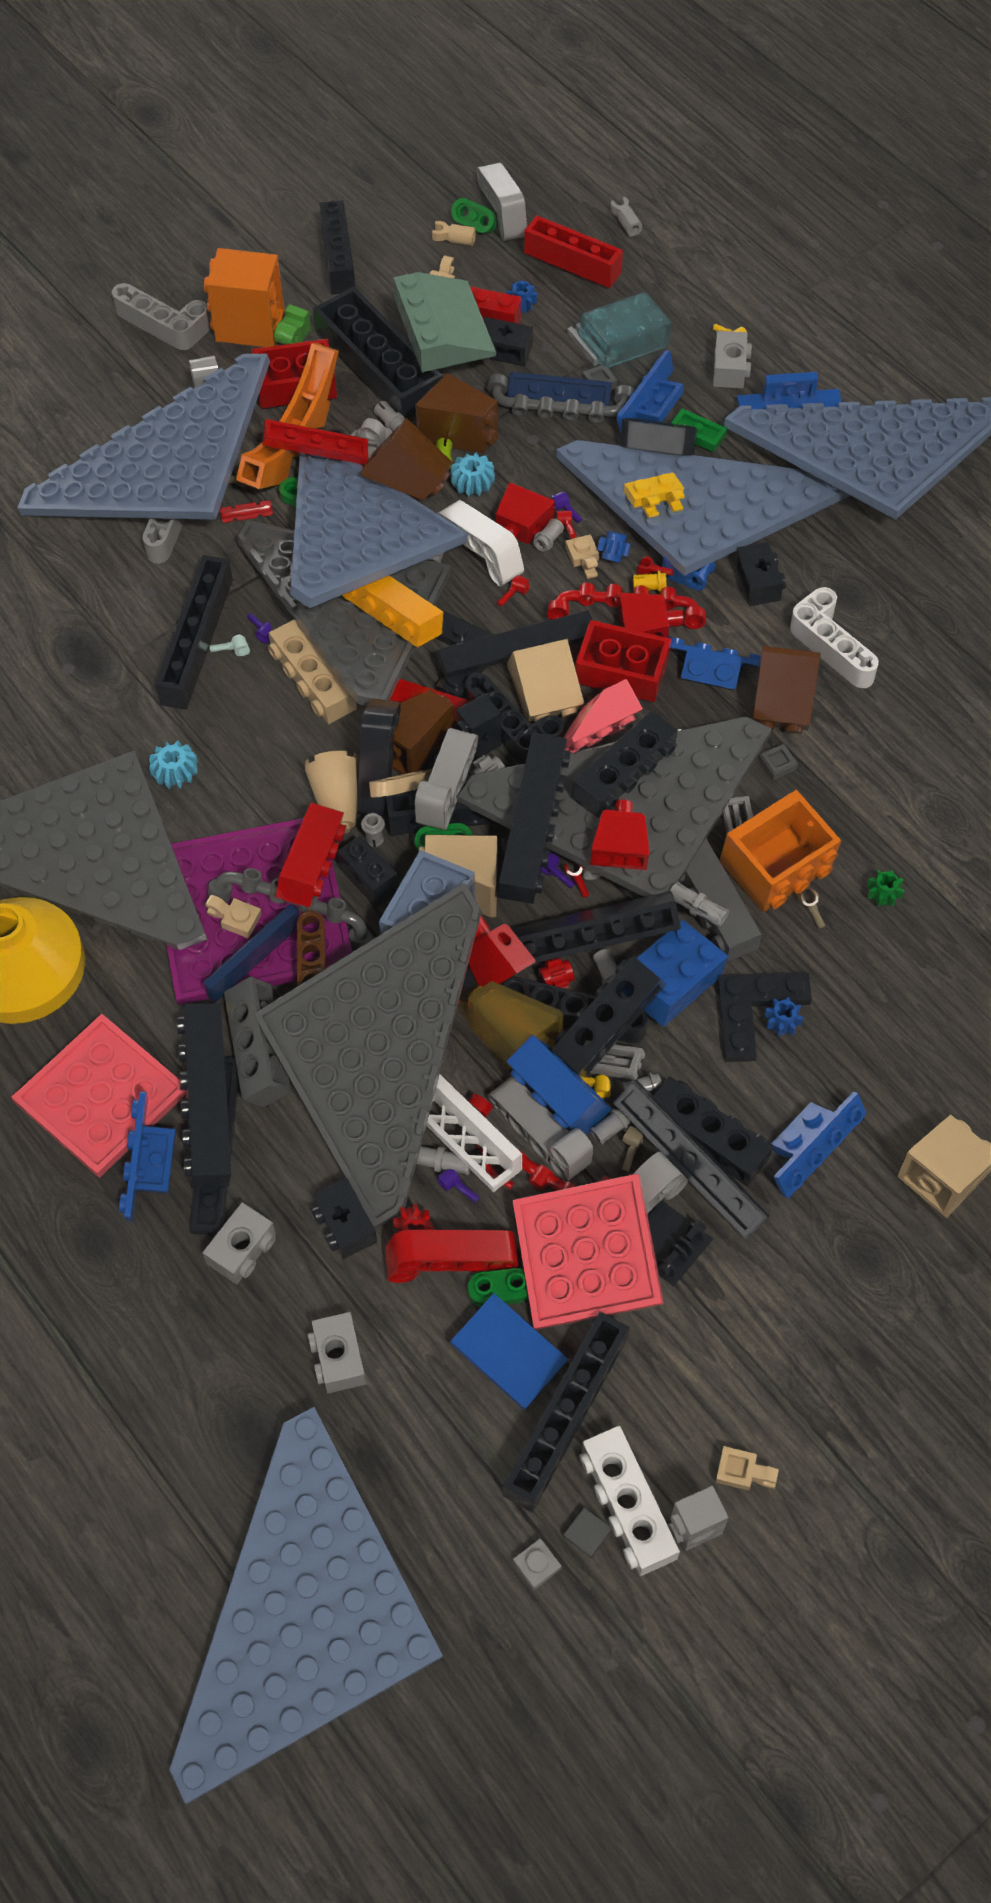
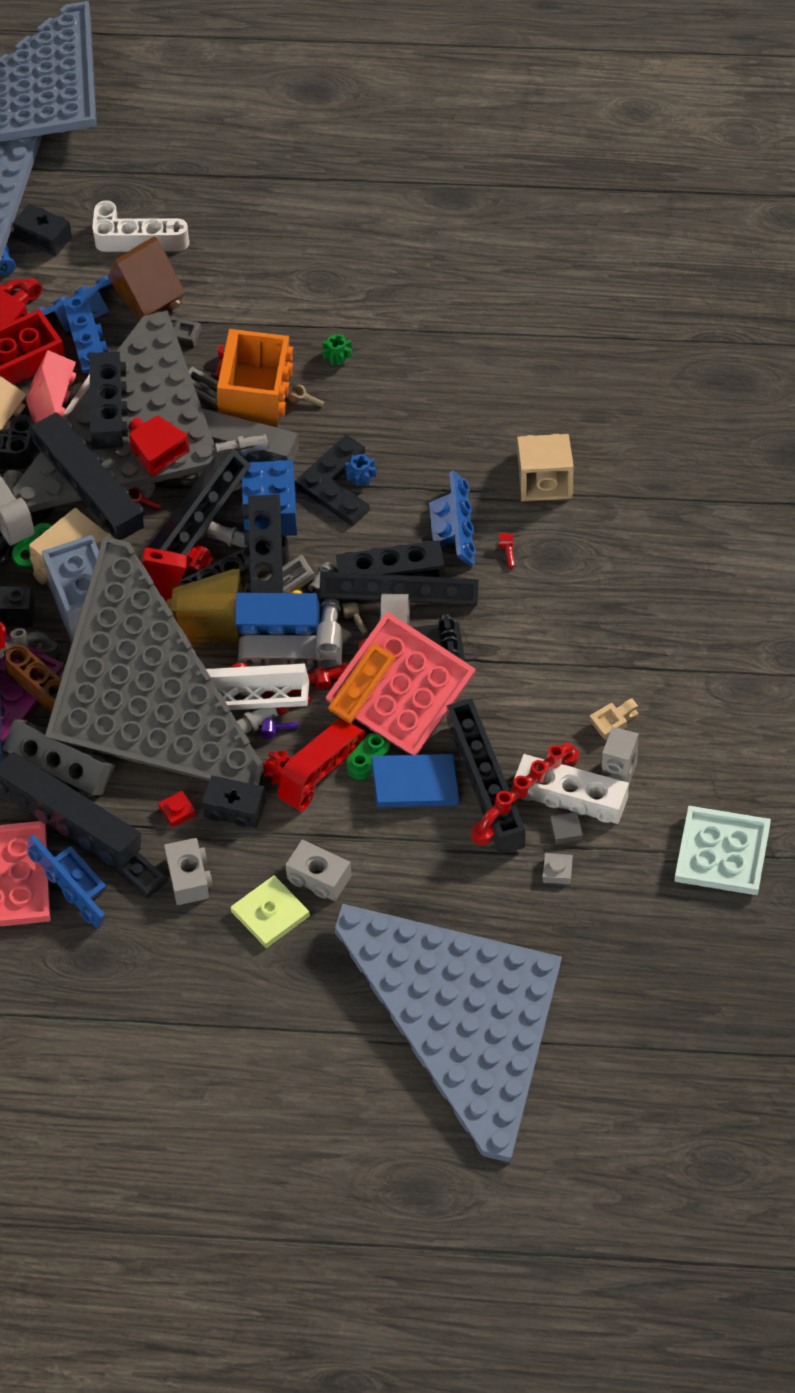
camera: 45 degrees left, 5 degrees down
none -> blue bracket [63,294,108,374]
none -> red plate [158,791,196,828]
none -> yellowish green plate [231,875,310,948]
none -> orange tile [328,642,396,725]
none -> red bar [470,742,579,846]
none -> red hand [499,533,515,569]
none -> light aqua plate [675,806,771,895]

